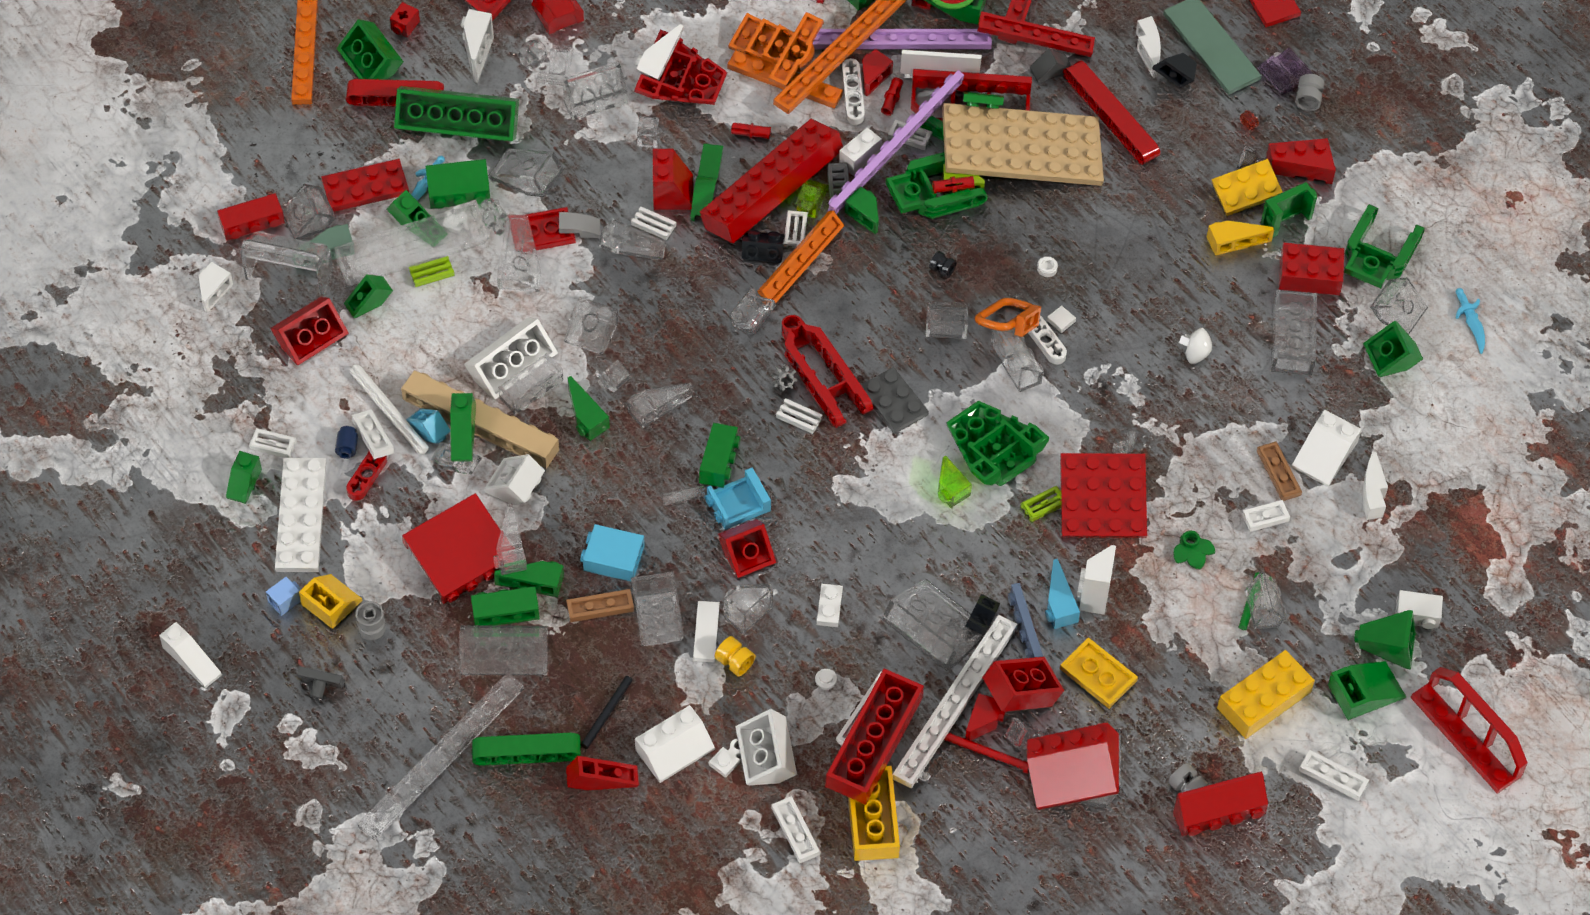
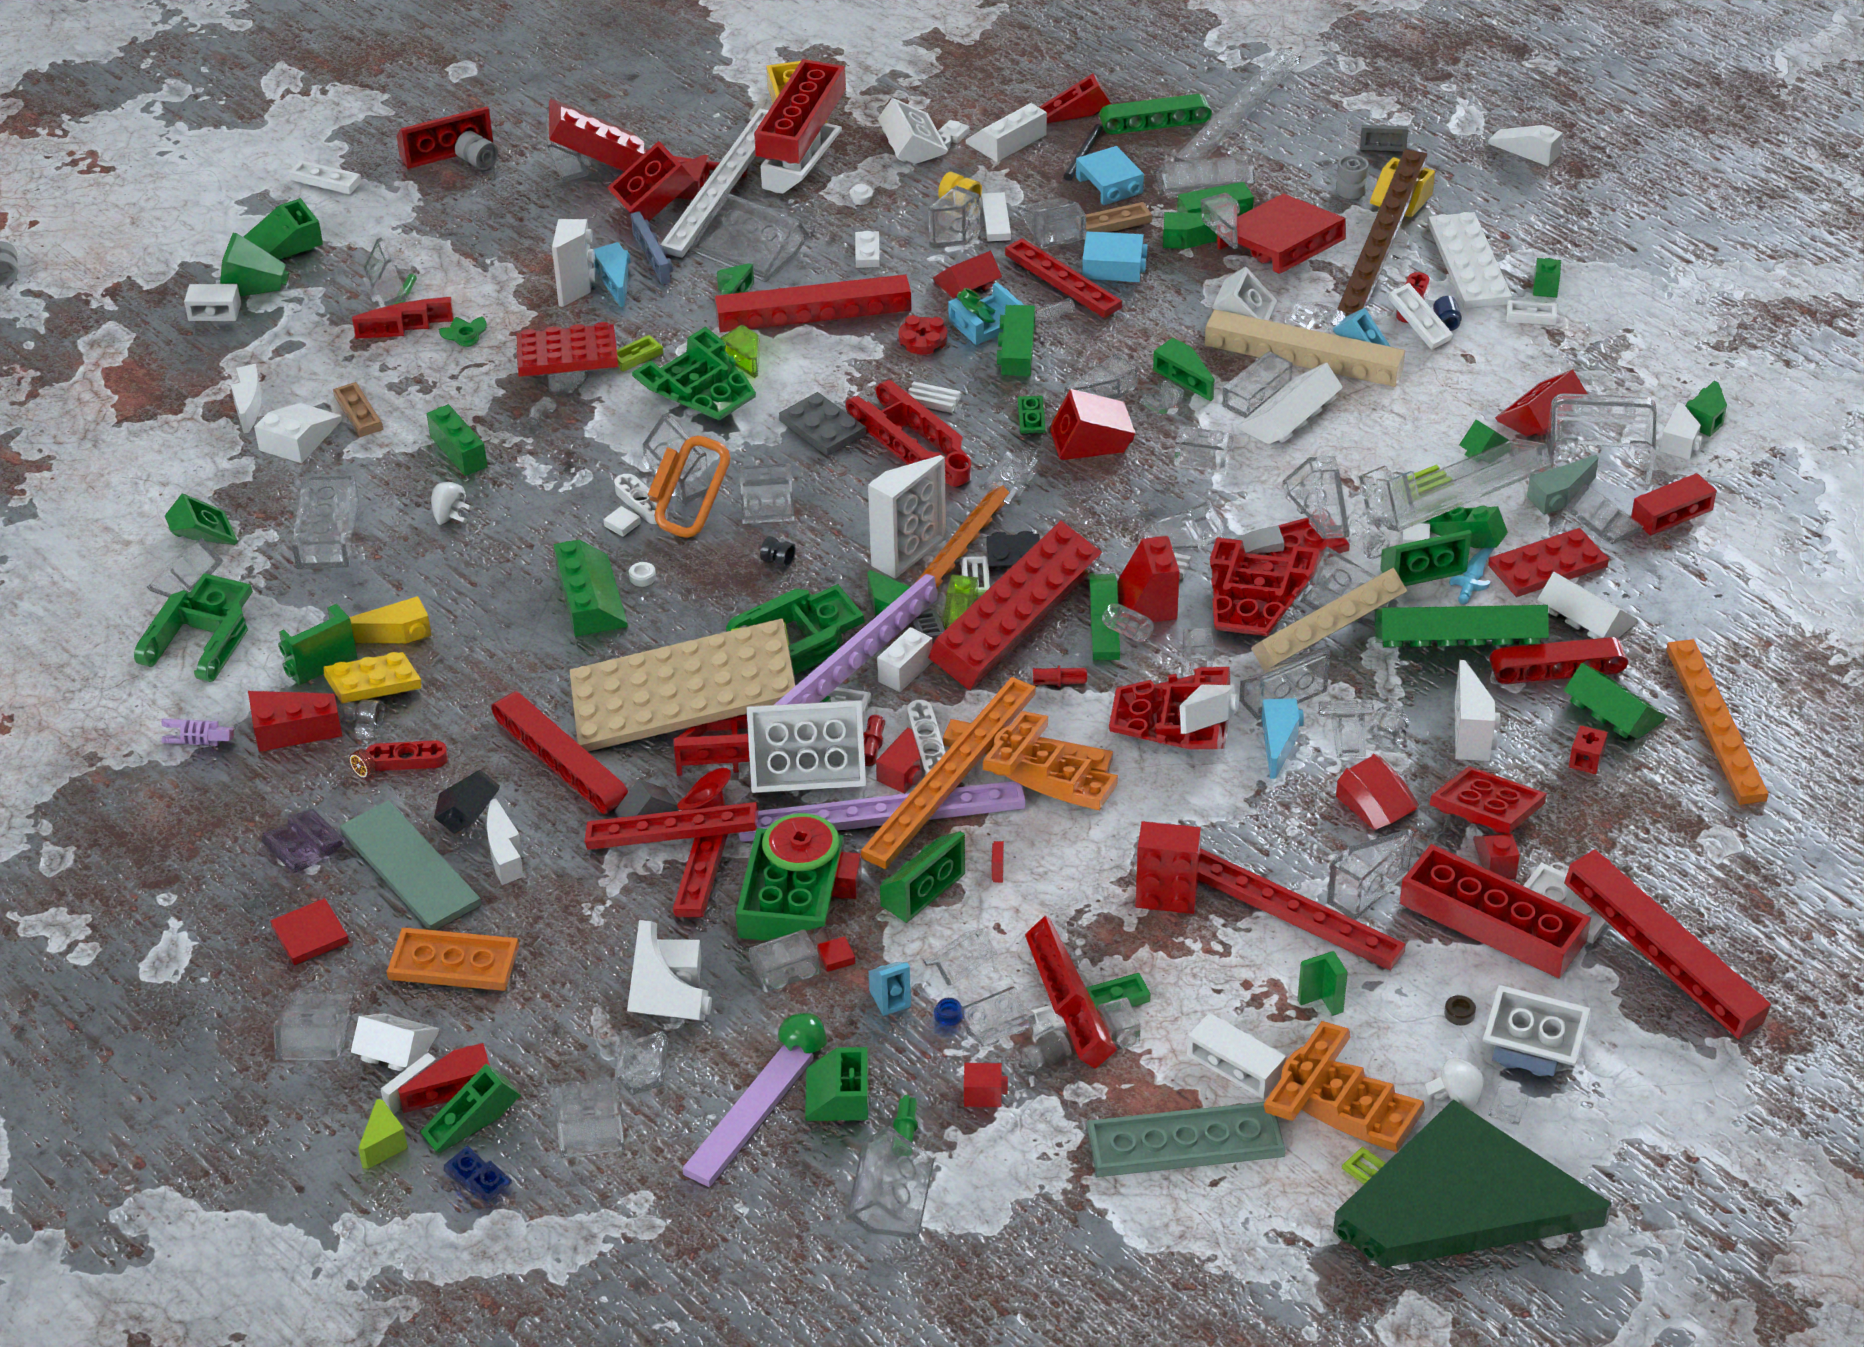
camera: 175 degrees right, 15 degrees down
light blue brick [266,577,301,616] -> none
white axle [350,364,429,455] -> none
green slope [450,393,476,462] -> none
light grey gear [771,364,798,391] -> none
white plate [771,796,820,864] -> none
red pin [932,176,974,194] -> none
green plate [963,92,1004,109] -> none
black slope [965,594,1001,636] -> none
yellow plate [1059,637,1138,709] -> none
yellow brick [1217,650,1315,739] -> none
white plate [1242,500,1290,532] -> none
red brick [1279,242,1344,296] -> none
light grey wheel [1295,74,1325,111] -> none
red plate [1411,667,1528,794] -> none
medium azure piece [1455,288,1485,354] -> none
none -> lavender hinge [162,719,234,746]
none -> red slope [352,297,454,339]
none -> red beam [365,740,448,771]
none -> green brick [426,404,488,476]
none -> green slope [553,539,628,637]
none -> red piece [677,767,731,810]
none -> red brick [715,274,912,333]
none -> green slope [717,263,754,295]
none -> white slope [868,455,946,579]
none -> red plate [898,315,947,355]
none -> green plate [957,288,996,323]
none -> red plate [1005,238,1122,318]
none -> green slope [1018,396,1046,434]
none -> red slope [1049,389,1135,460]
none -> medium azure panel [1076,146,1144,205]
none -> clear beam [1102,604,1154,642]
none -> red wedge [1210,537,1321,636]
none -> tan brick [1251,567,1407,672]
none -> medium azure slope [1261,698,1304,779]
none -> reddish brown plate [1337,149,1427,319]
none -> white slope [1537,572,1638,639]
none -> green slope [1685,381,1727,437]

